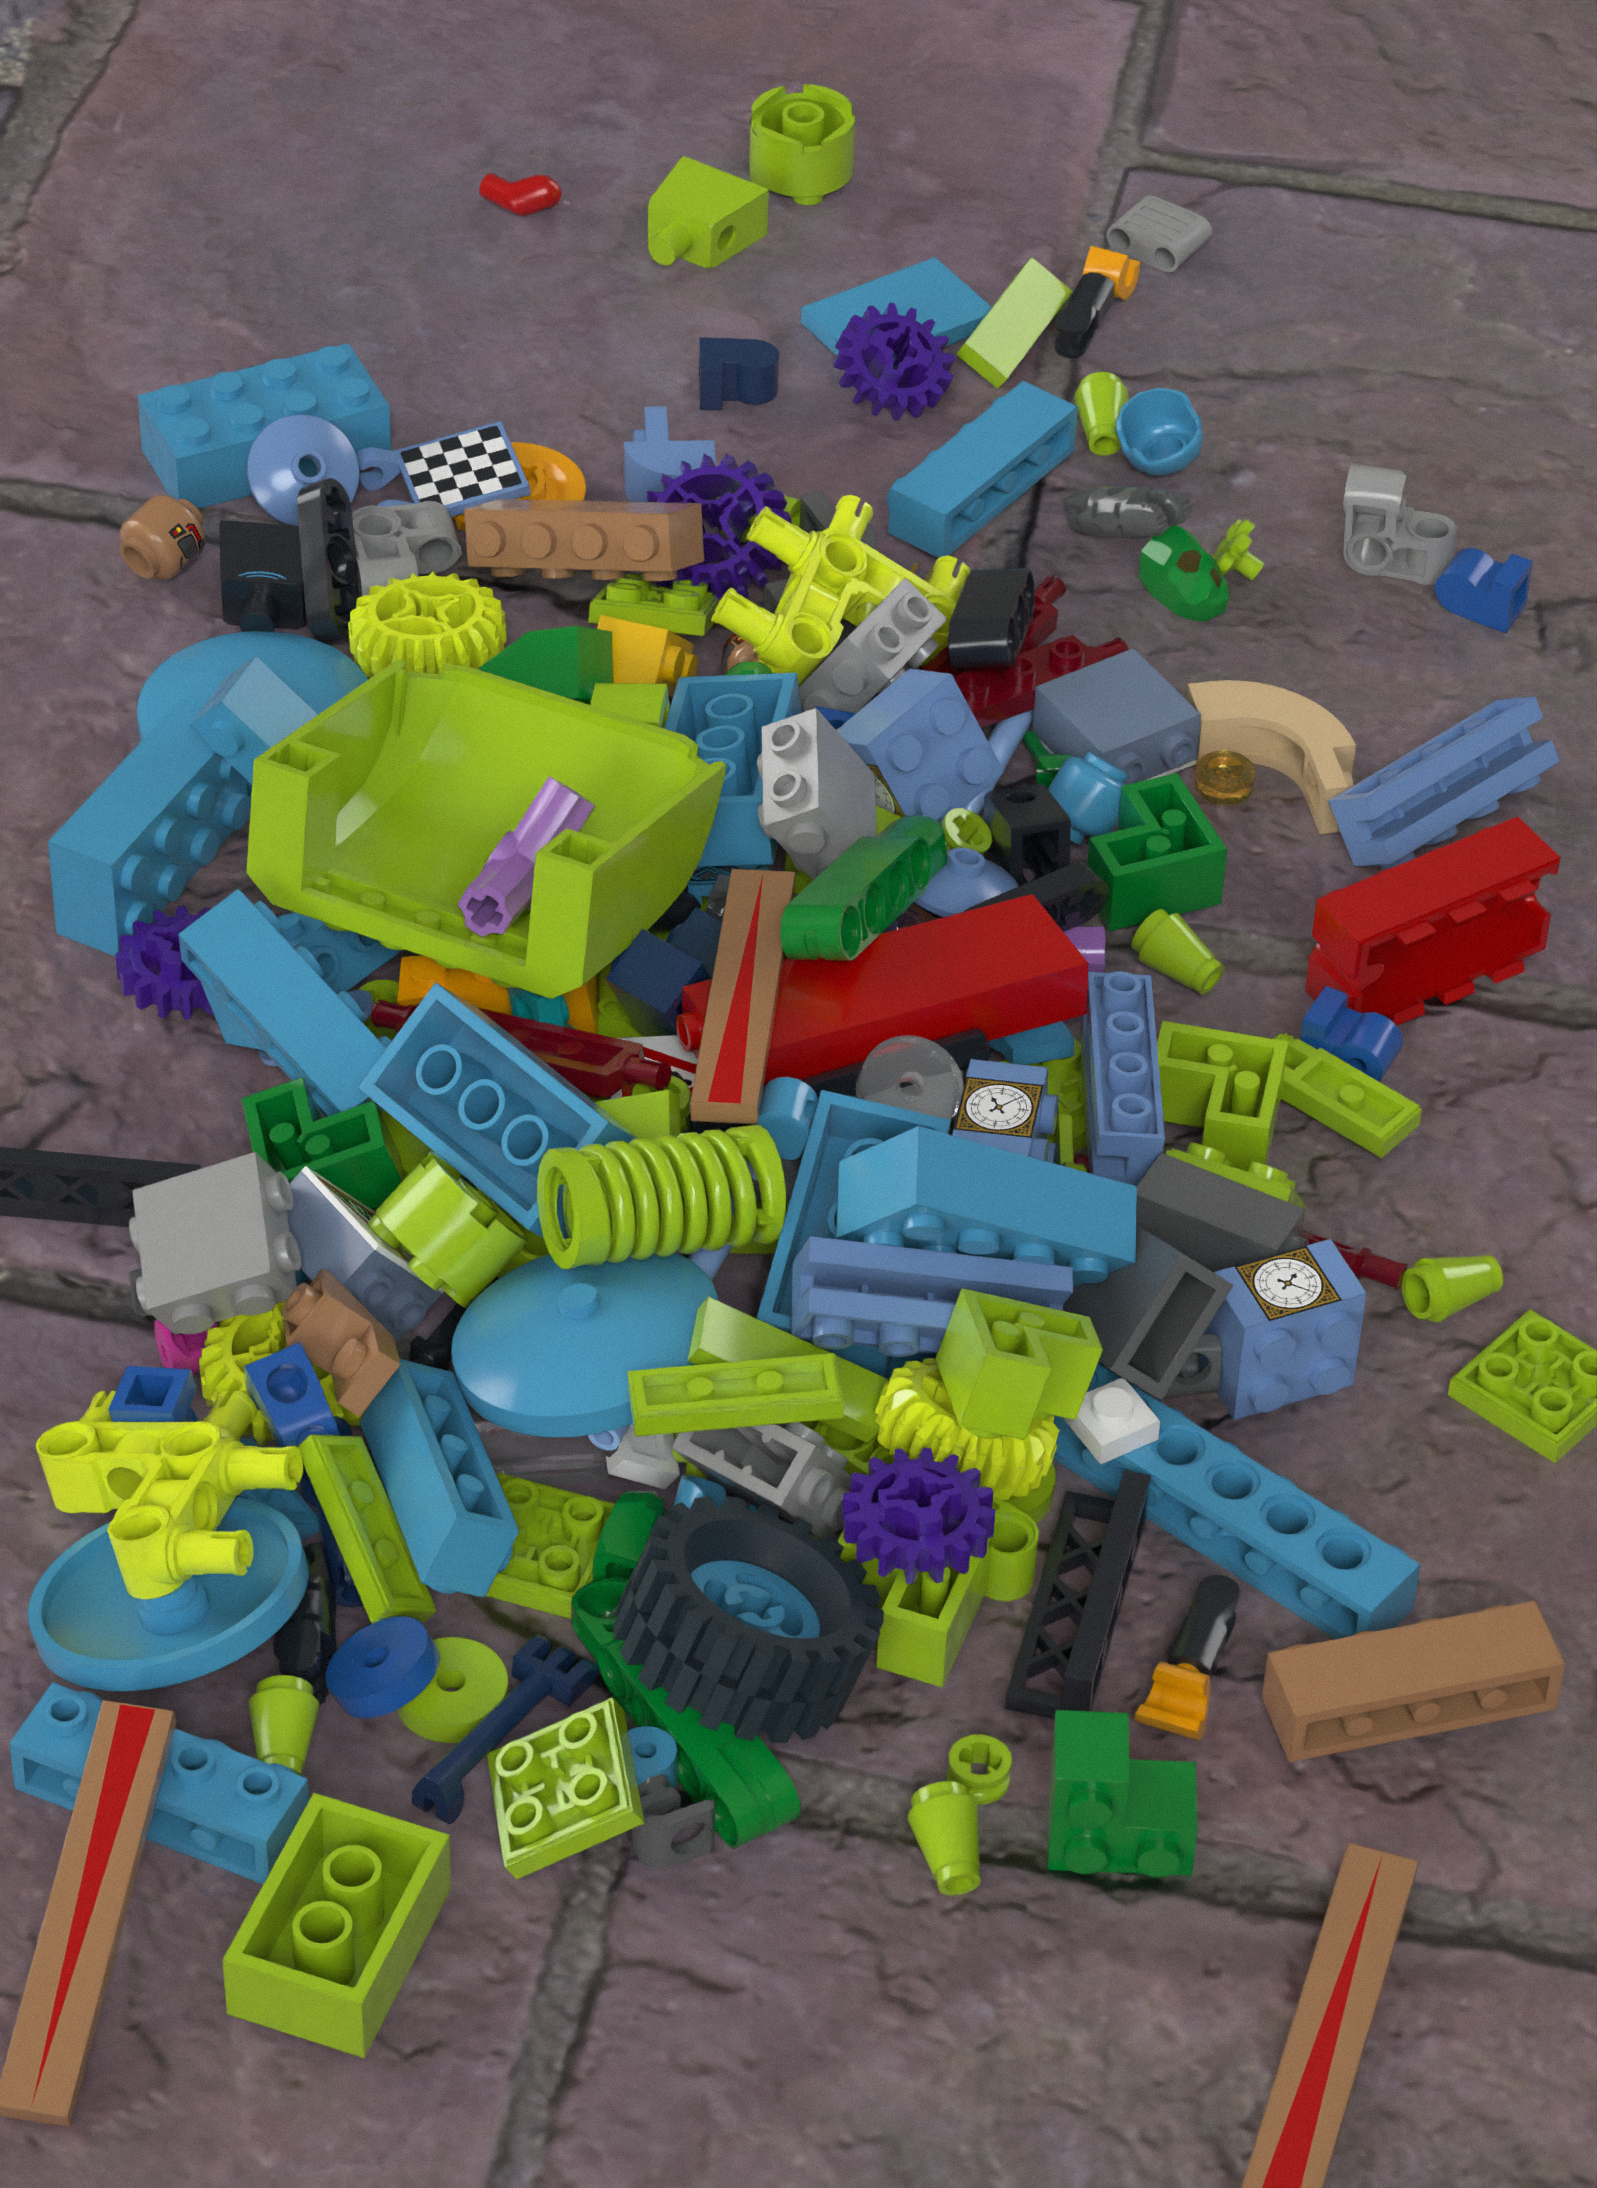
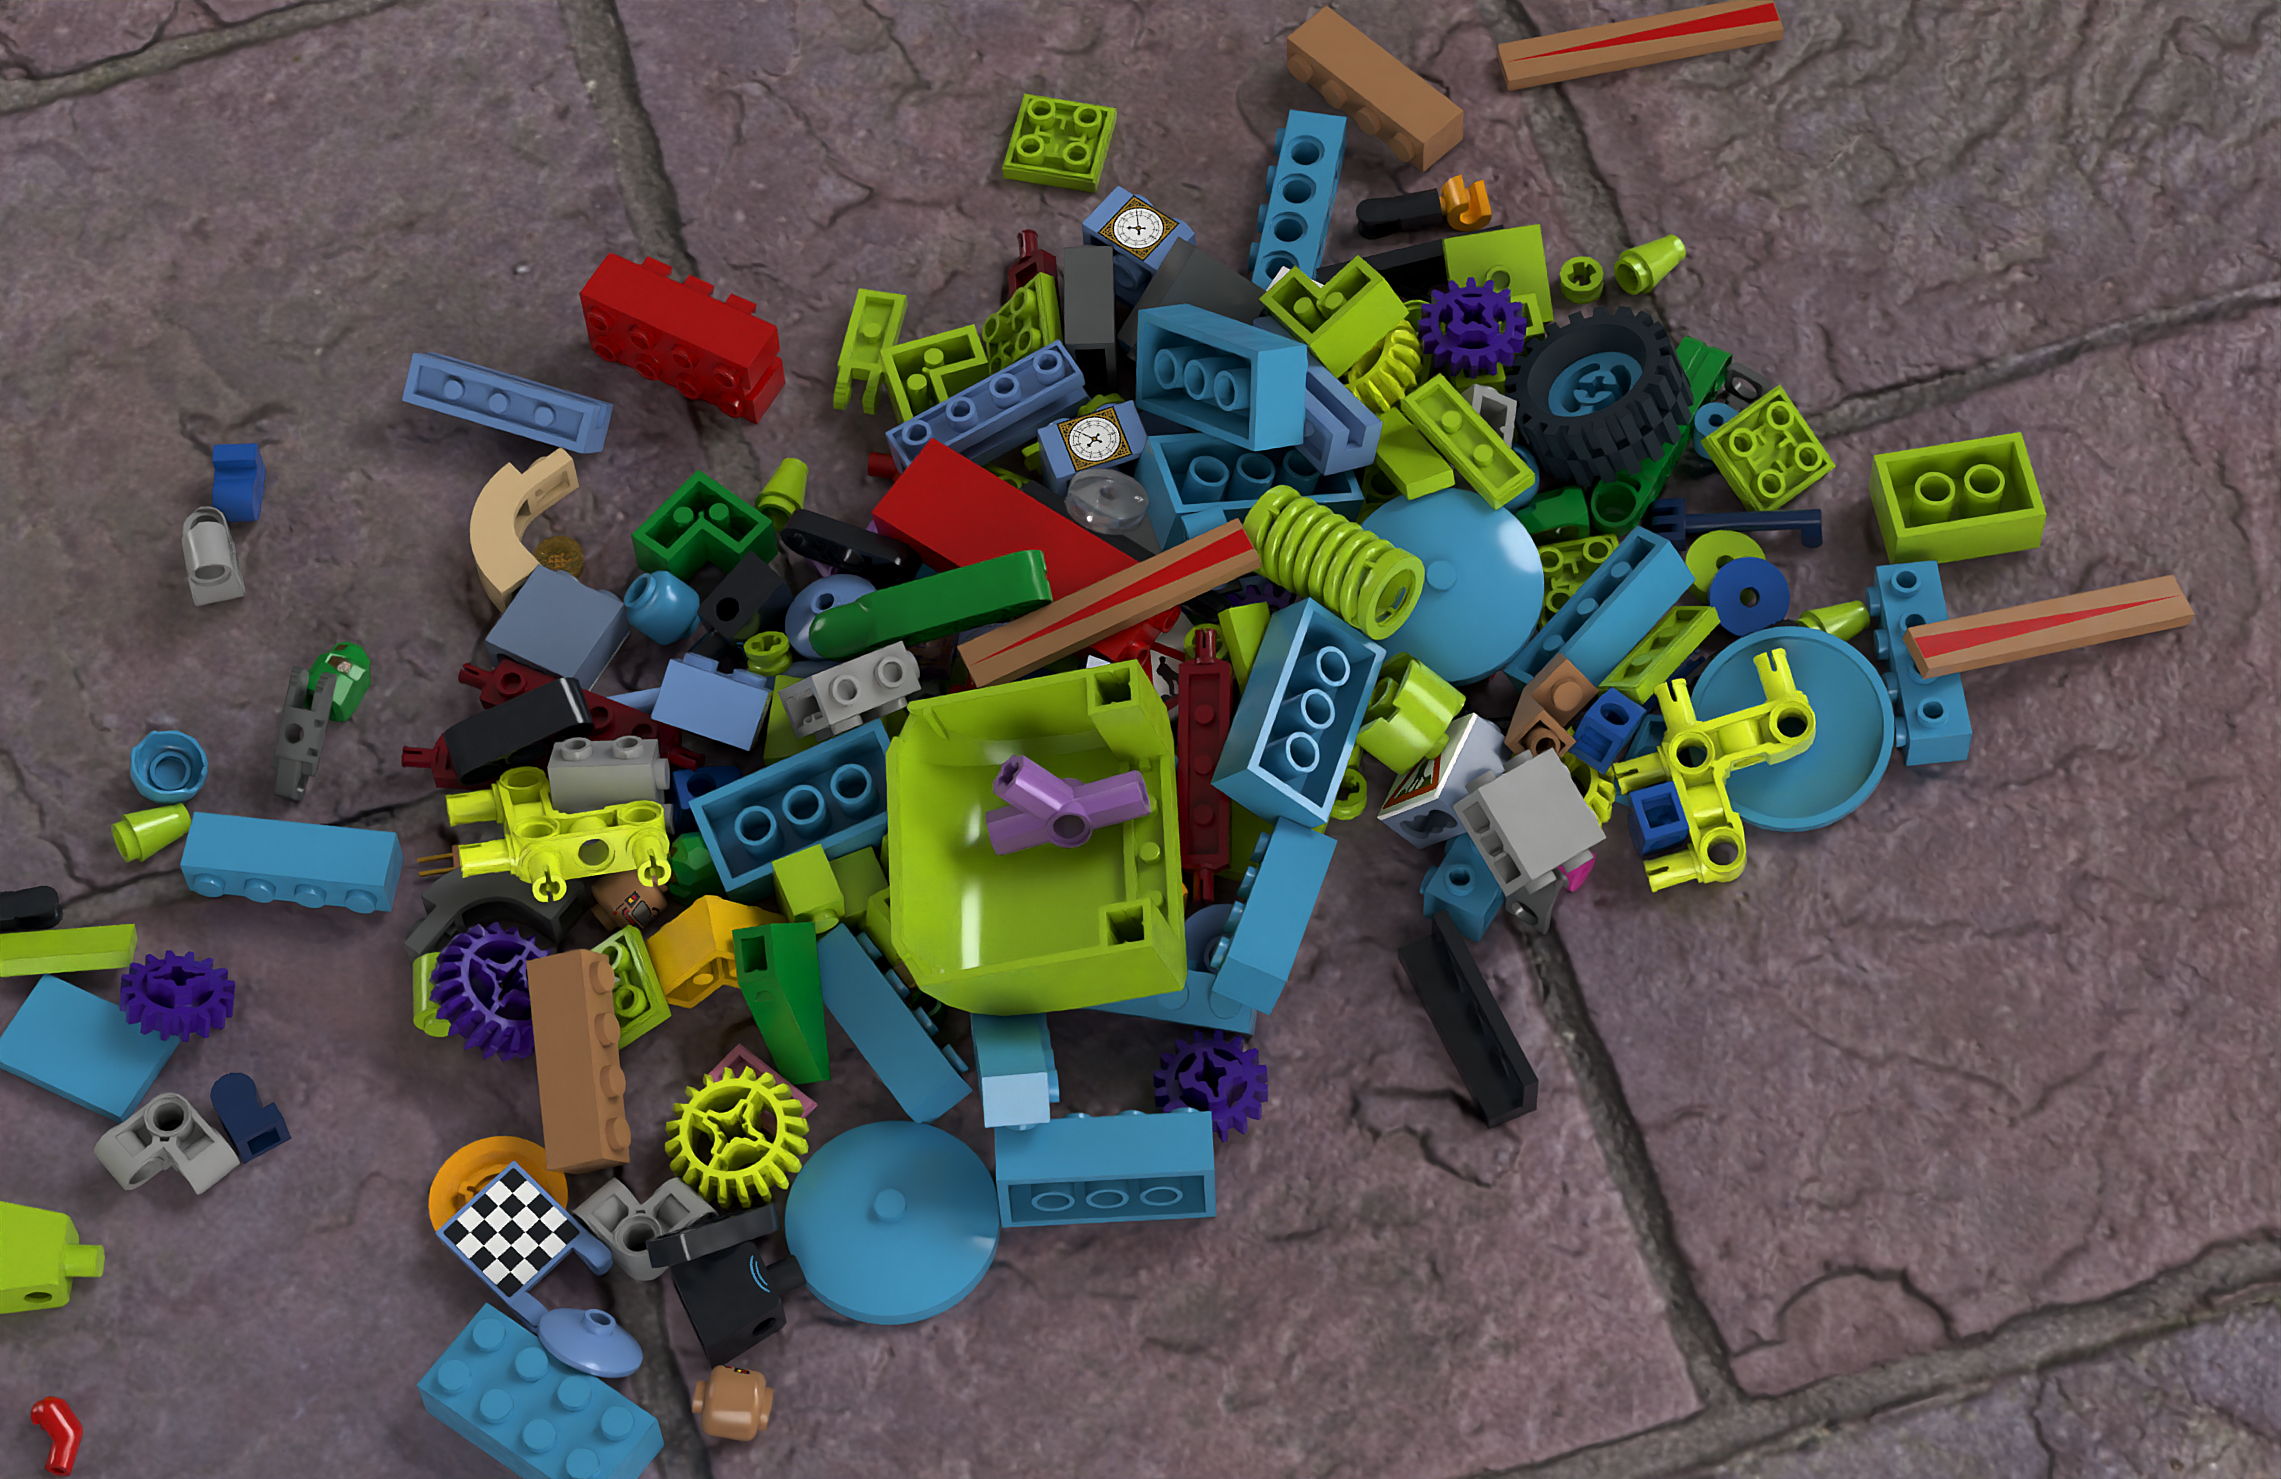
camera: 115 degrees left, 15 degrees up
green brick [241,1077,405,1209] -> none
medium blue brick [623,406,716,502] -> none
green hand [1023,731,1071,789] -> none
green brick [1047,1710,1198,1877] -> none
lime plant [1210,519,1264,581] -> none
blue leg [1300,986,1403,1082] -> none
lime cone [1402,1255,1503,1322] -> none
none -> light grey piece [94,1093,240,1195]
none -> lime plate [1442,224,1554,323]

